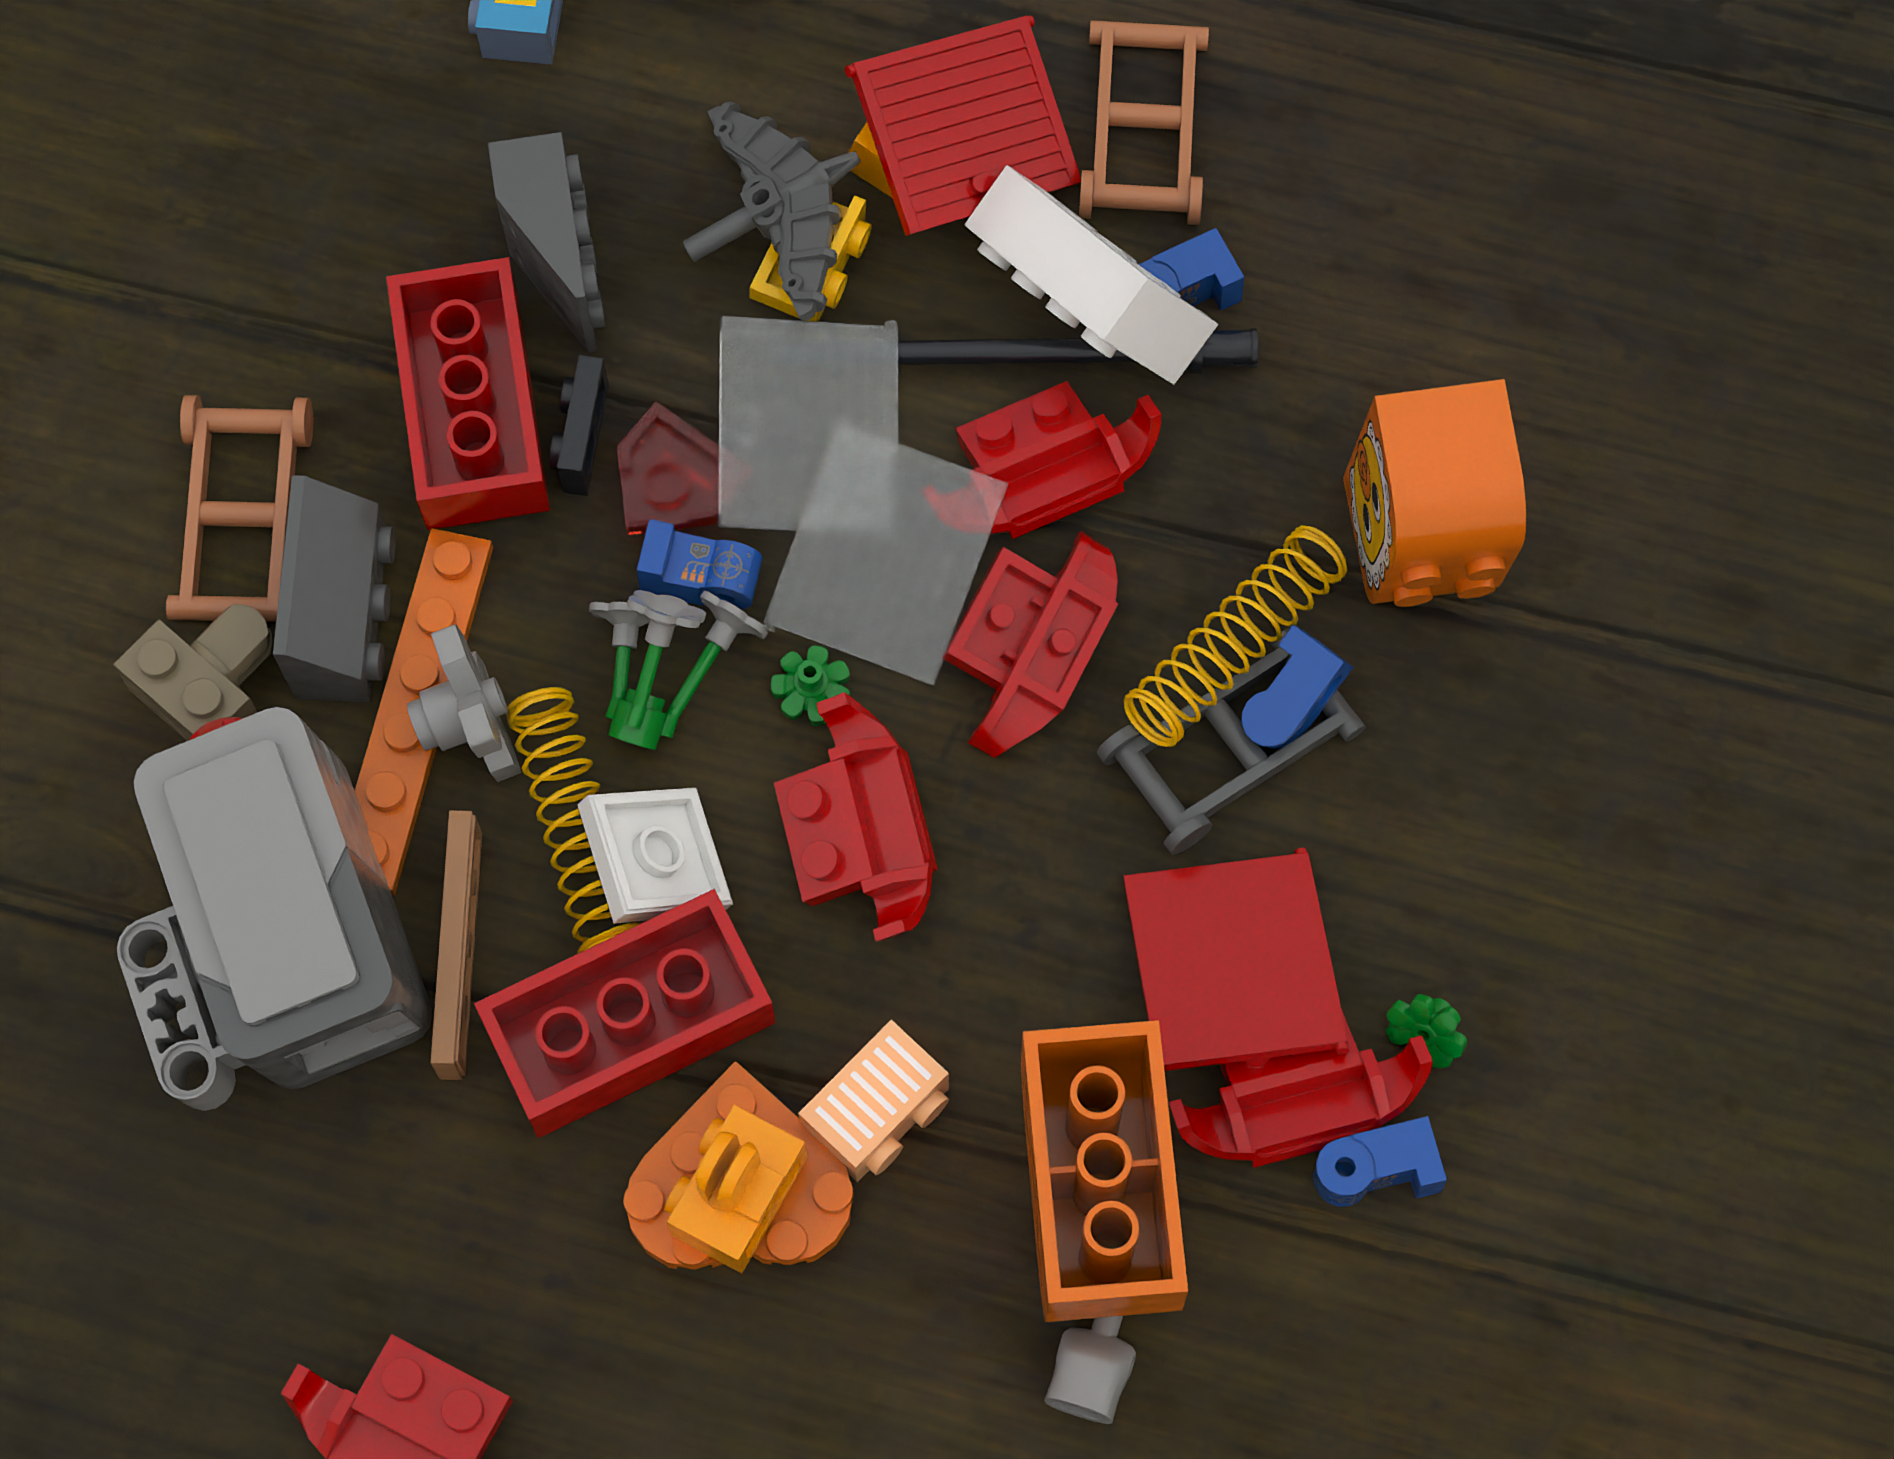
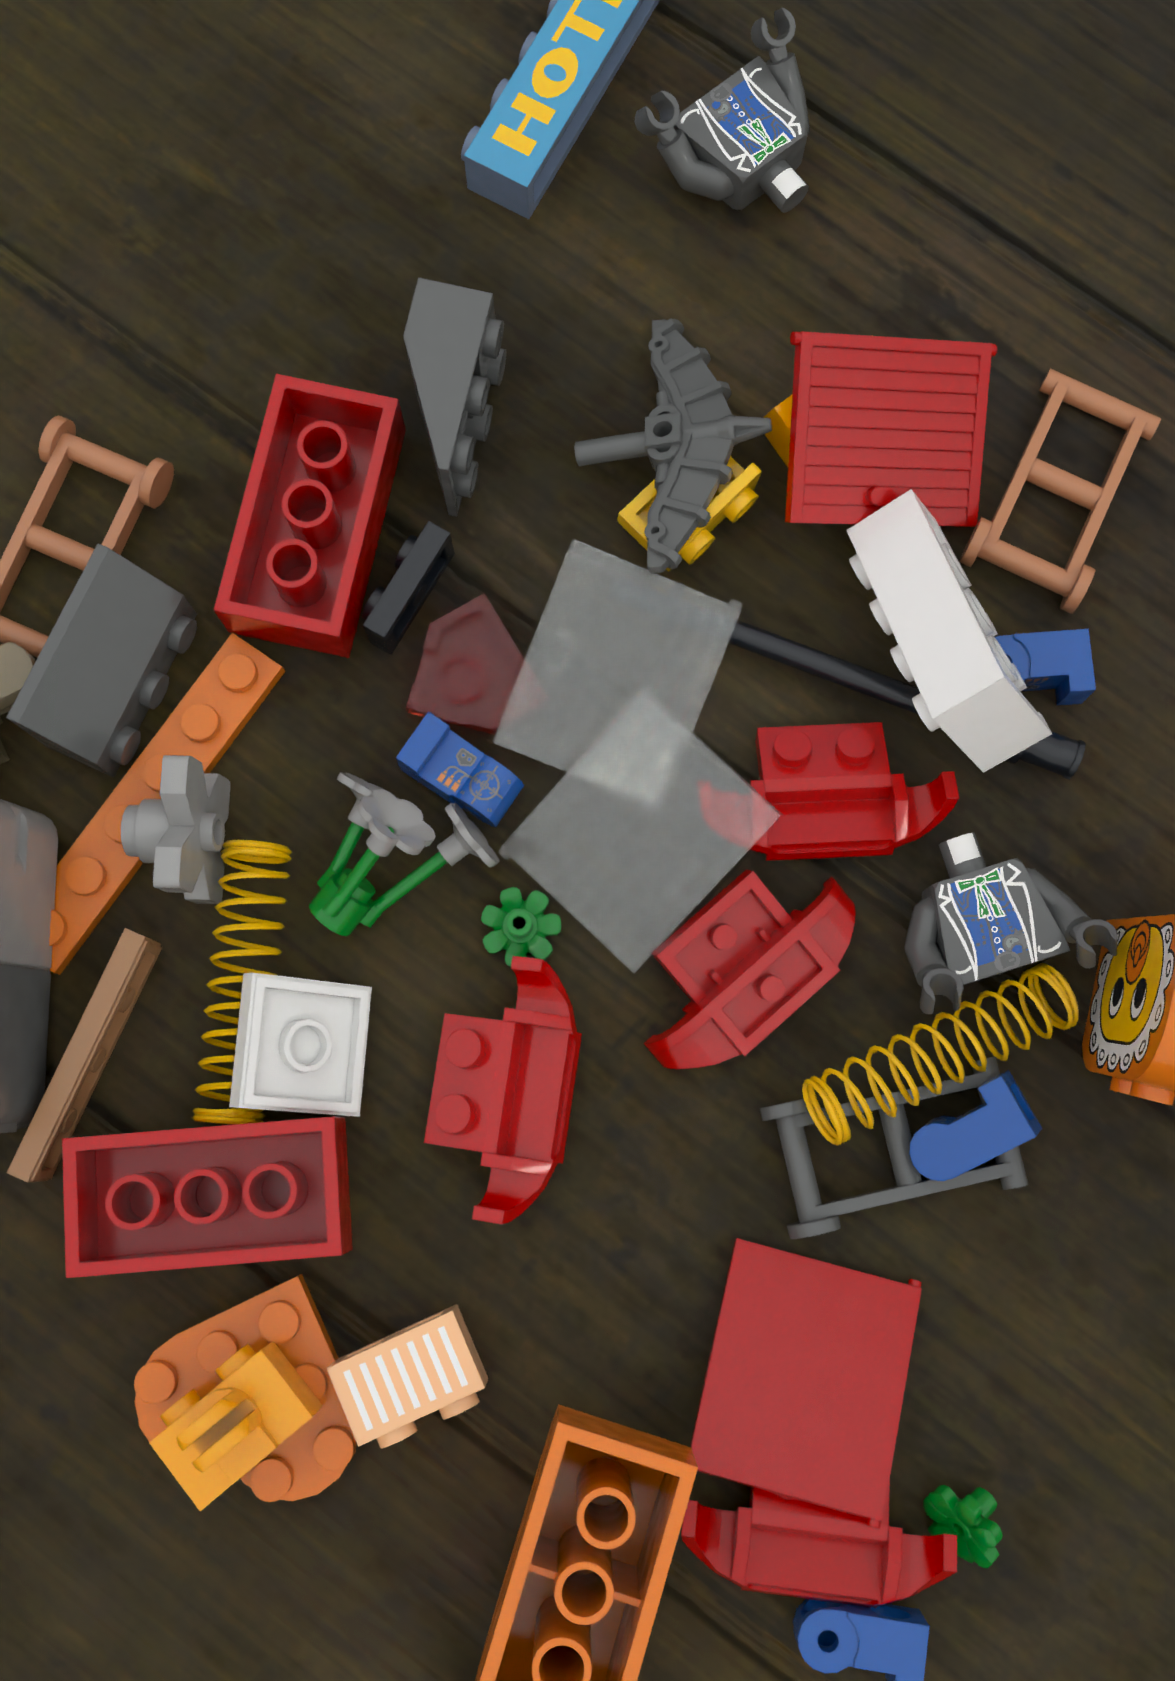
camera: 20 degrees right, 10 degrees up
none -> dark grey torso [904,833,1118,1014]

